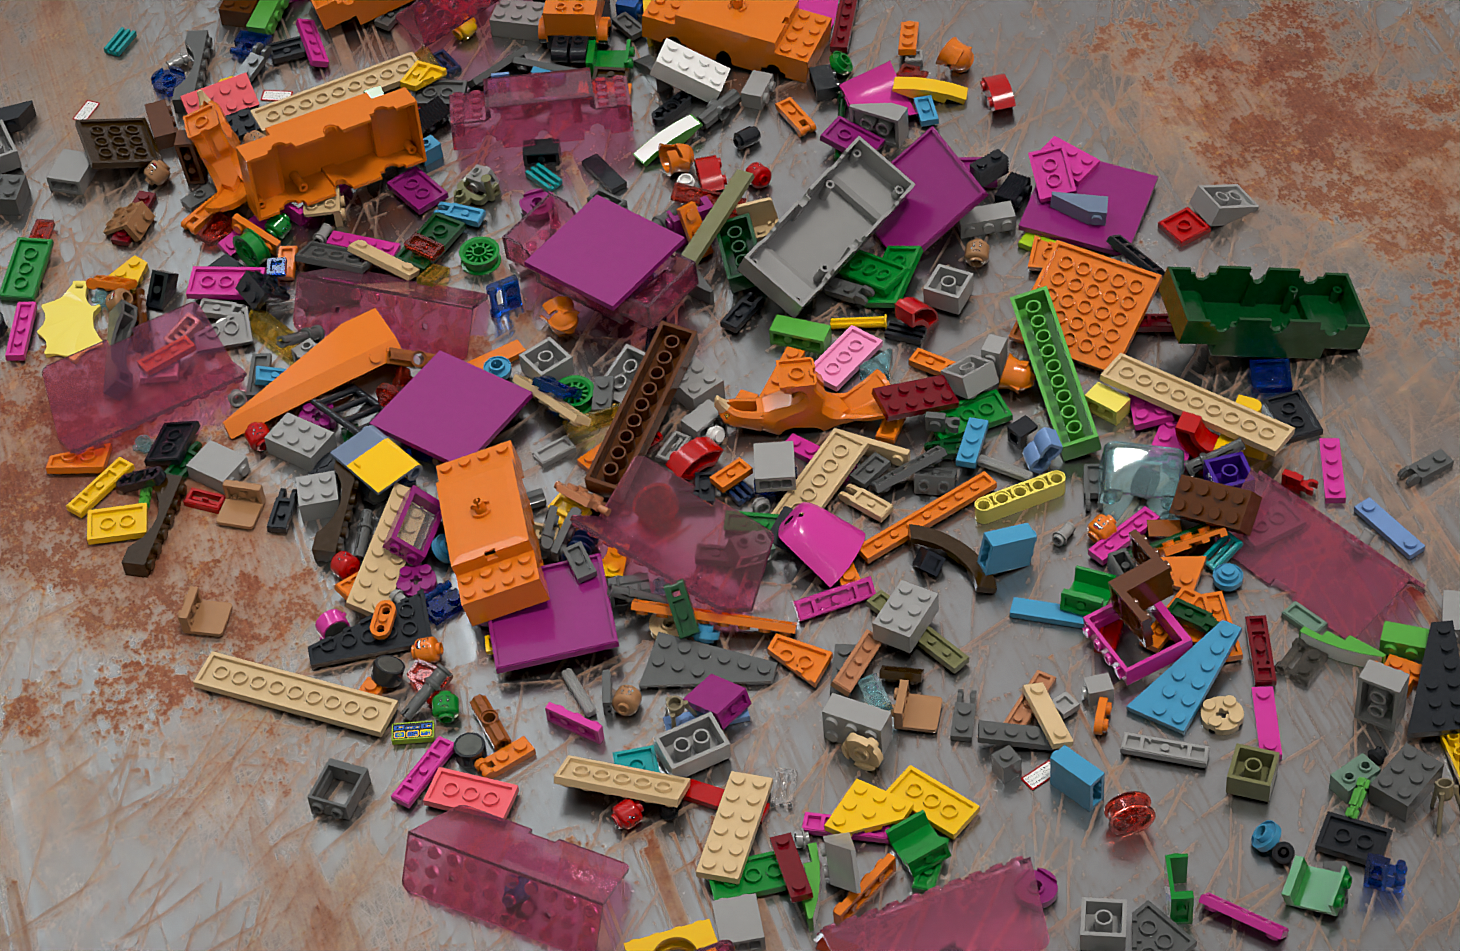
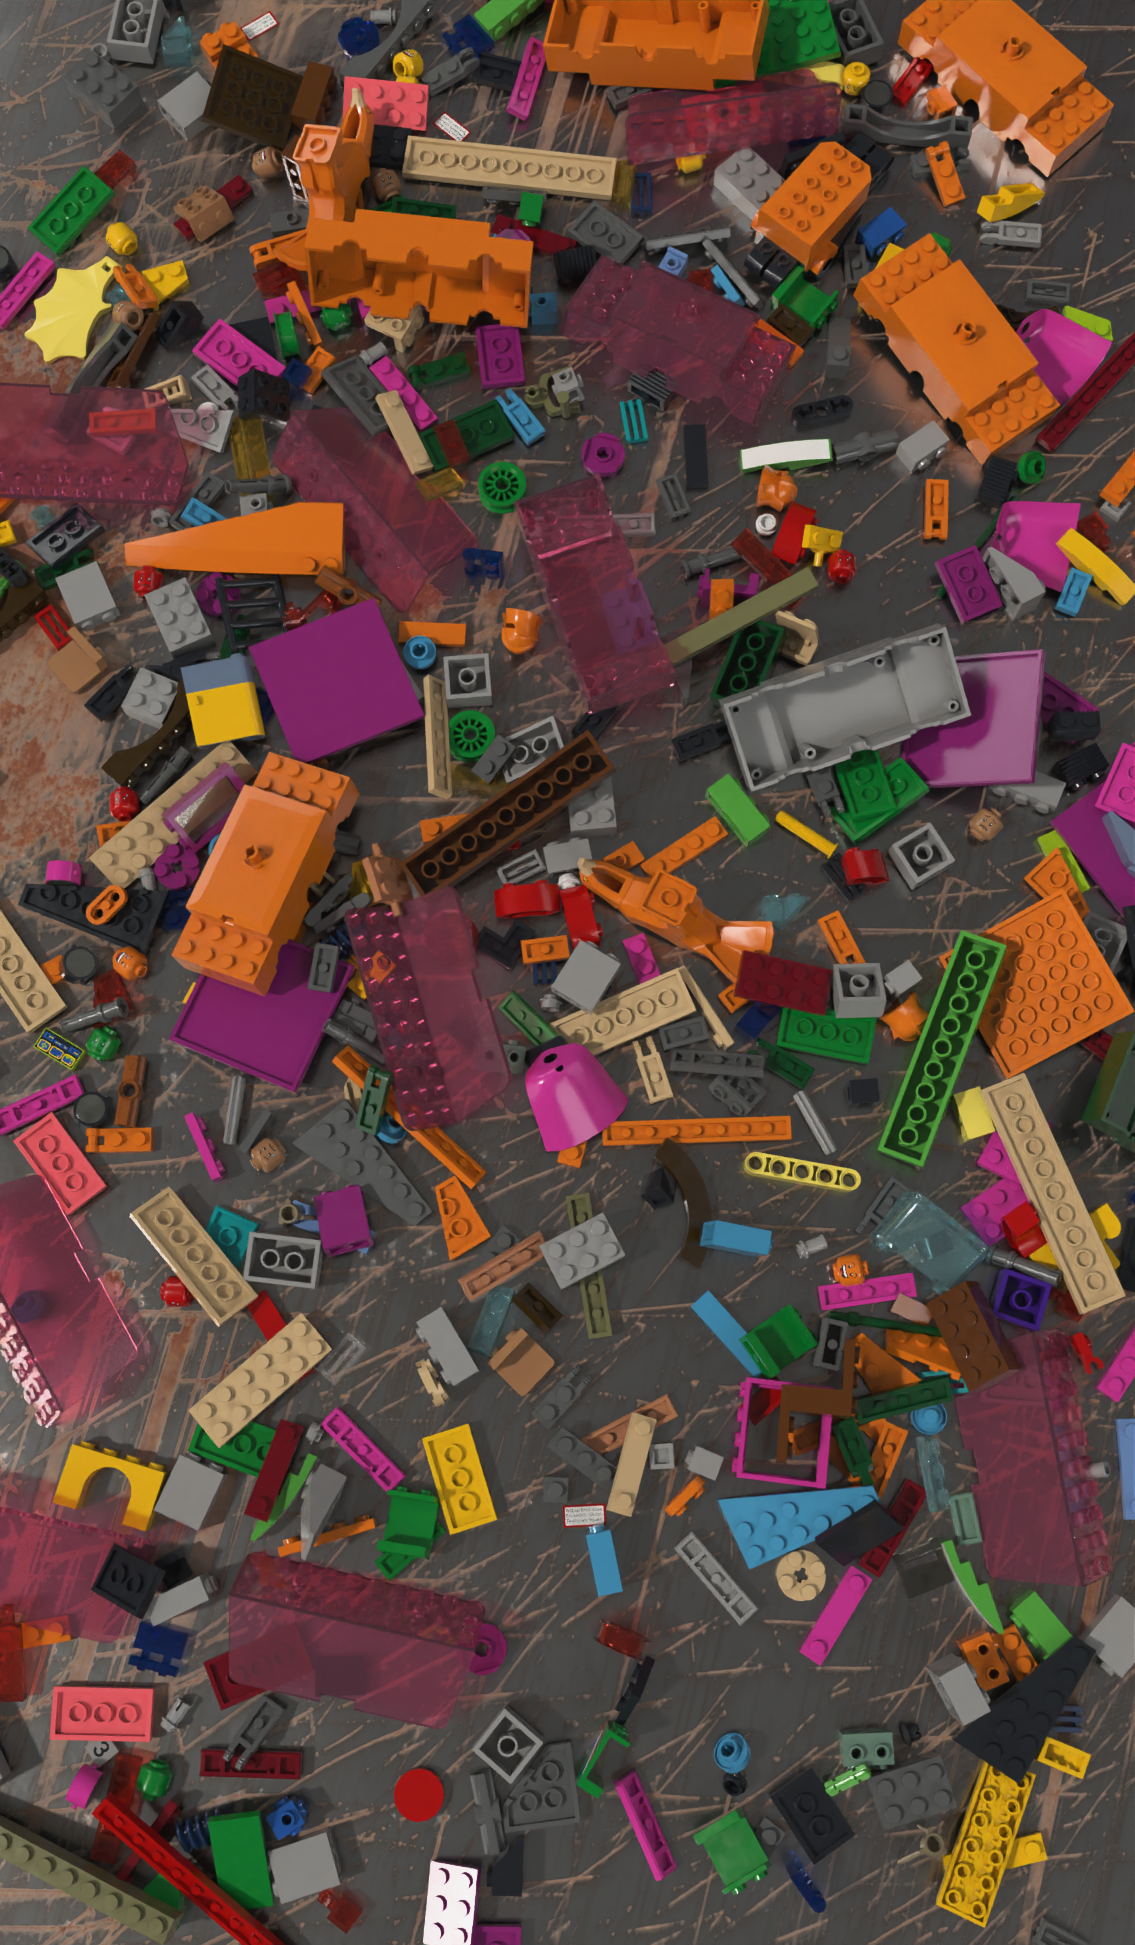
camera: 30 degrees right, 30 degrees up
yellow wing [400,60,447,91] -> none
magenta tile [525,195,685,311] -> none
clear blue plate [532,376,583,400] -> none
light grey tile [532,435,576,469] -> none
white brick [649,38,731,103] -> none
black brick [733,126,761,149] -> none
dark pink plate [793,576,876,621] -> none
bright pink plate [814,325,883,392] -> none
yellow plate [824,778,914,837] -> none
dark grey plate [925,411,960,433] -> none
dark azure plate [956,417,989,469] -> none
medium blue brick [1023,427,1063,474] -> none
olive brick [1226,743,1280,802] -> none
none -> yellow head [106,222,138,256]
none -> clear light blue slope [161,16,194,69]
none -> orange plate [200,21,259,70]
none -> yellow head [393,49,424,78]
none -> dark green plate [407,352,471,391]
none -> red brick [559,885,603,951]
none -> black plate [614,1655,655,1726]
none -> clear blue slope [734,1002,781,1044]
none -> yellow plate [802,525,843,567]
none -> black tile [815,1499,904,1567]
none -> dark green plate [855,1375,954,1424]
none -> clear light blue plate [915,1434,951,1512]
none -> clear red plate [1048,1287,1083,1323]

